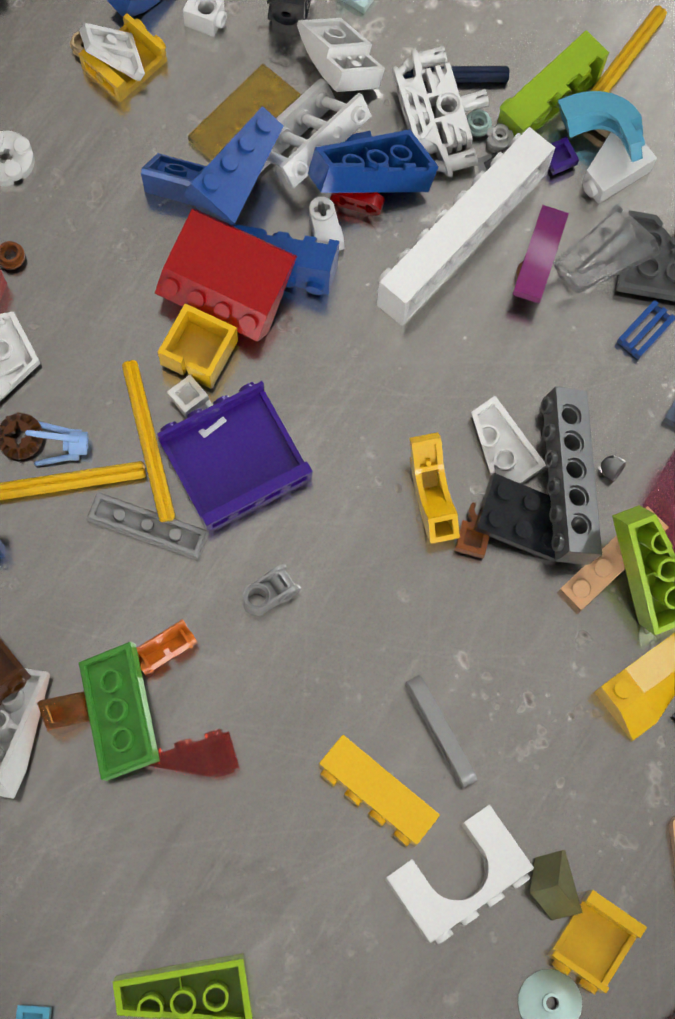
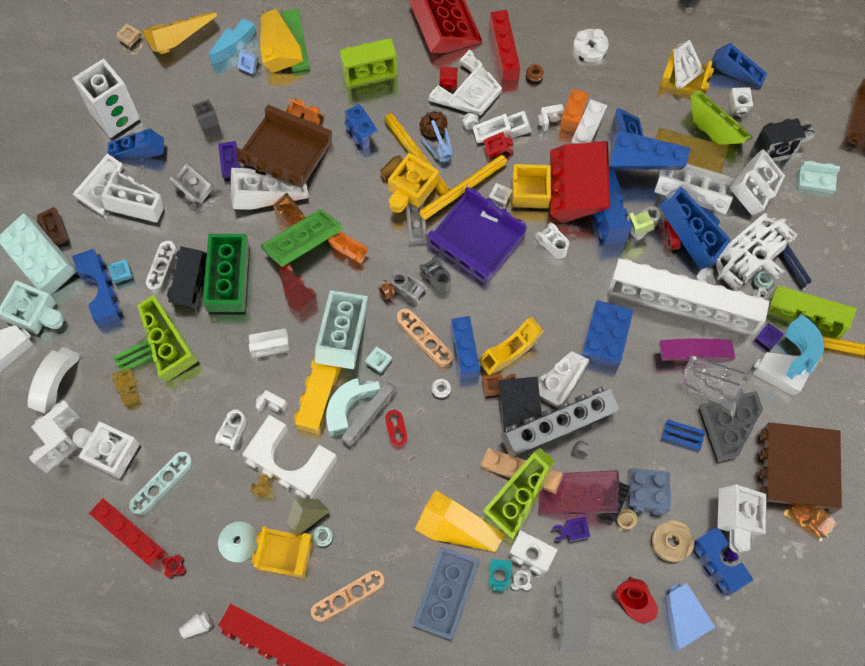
camera: 70 degrees right, 5 degrees down
none -> white beam [146,241,177,293]
none -> black wedge [167,246,207,308]
none -> green brick [203,234,249,312]
none -> white piece [215,409,247,450]
none -> white panel [249,328,290,357]
none -> clear yellow tile [250,475,274,497]
none -> white bracket [255,390,288,413]
none -> light aqua plate [312,526,333,547]
none -> light aqua brick [315,290,368,369]
none -> light aqua arch [326,379,380,437]
none -> light aqua plate [365,346,392,374]
none -> dark orange plate [378,280,395,301]
none -> pearl gold cone [379,155,403,179]
none -> red beam [385,410,407,448]
none -> yellow brick [388,153,439,213]
none -> light nougat beam [397,309,453,368]
none -> dark grey piece [419,256,451,293]
none -> white plate [431,379,451,398]
none -> blue arch [450,316,480,380]
none -> white plate [462,113,479,130]
none -> white slope [472,111,532,143]
none -> red bracket [484,131,514,158]
none -> white piece [535,223,569,259]
none -> white bracket [538,104,564,131]
none -> orange brick [560,88,589,133]
none -> white arch [570,99,607,144]
none -> blue brick [581,300,634,370]
none -> yellowish green panel [629,211,654,236]
none -> lime wedge [690,91,753,145]

